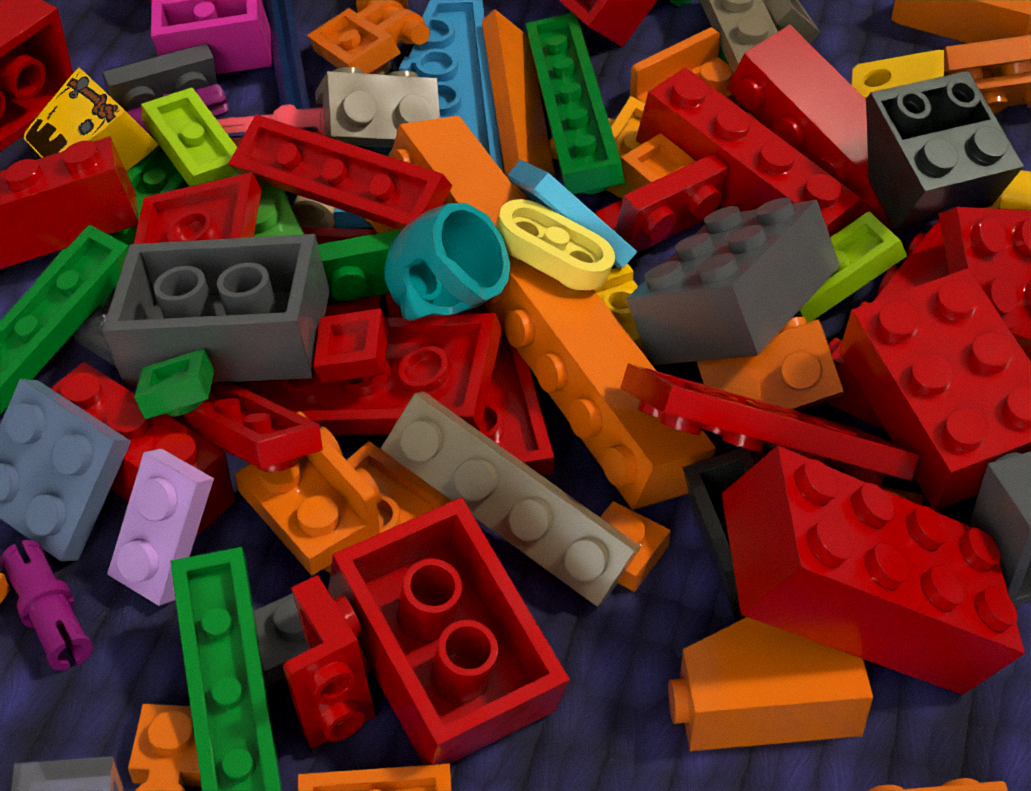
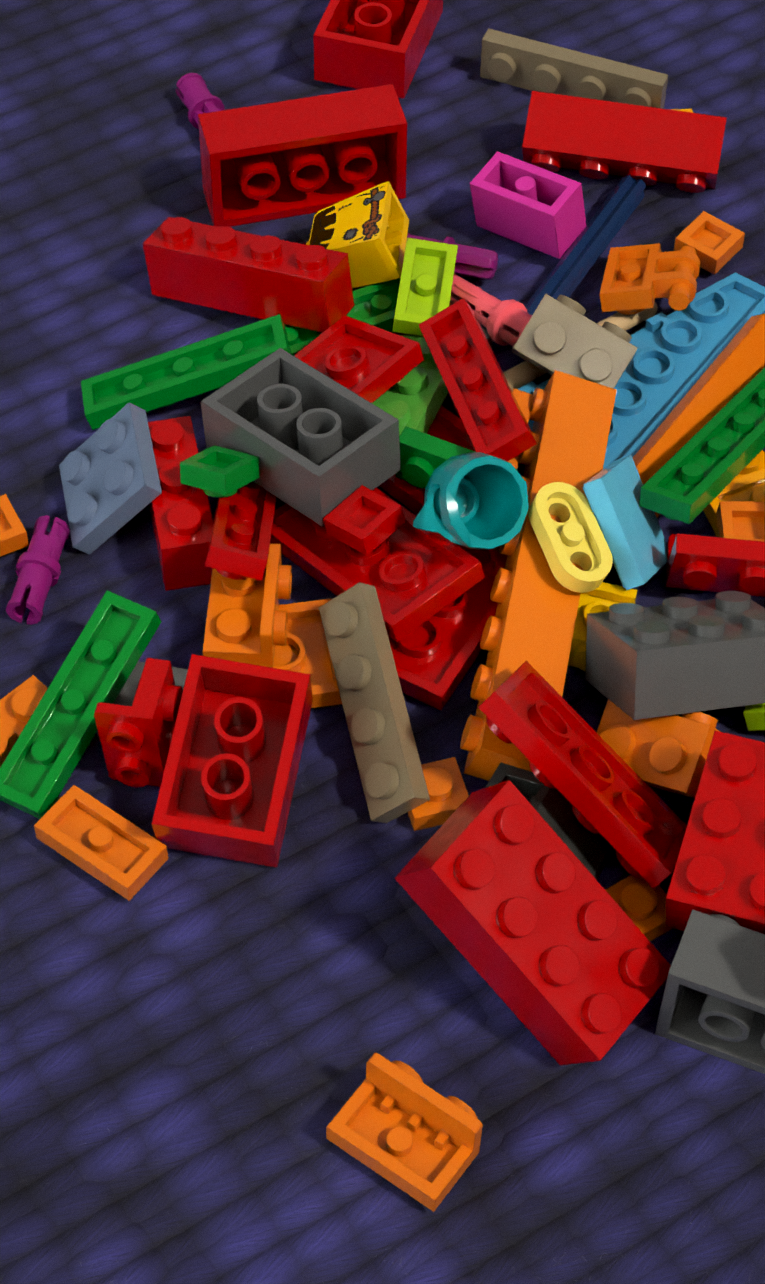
camera: 40 degrees right, 5 degrees up
dark grey plate [102,43,217,111] -> none
lavender plate [107,449,214,606] -> none
orange slope [668,617,873,751] -> none

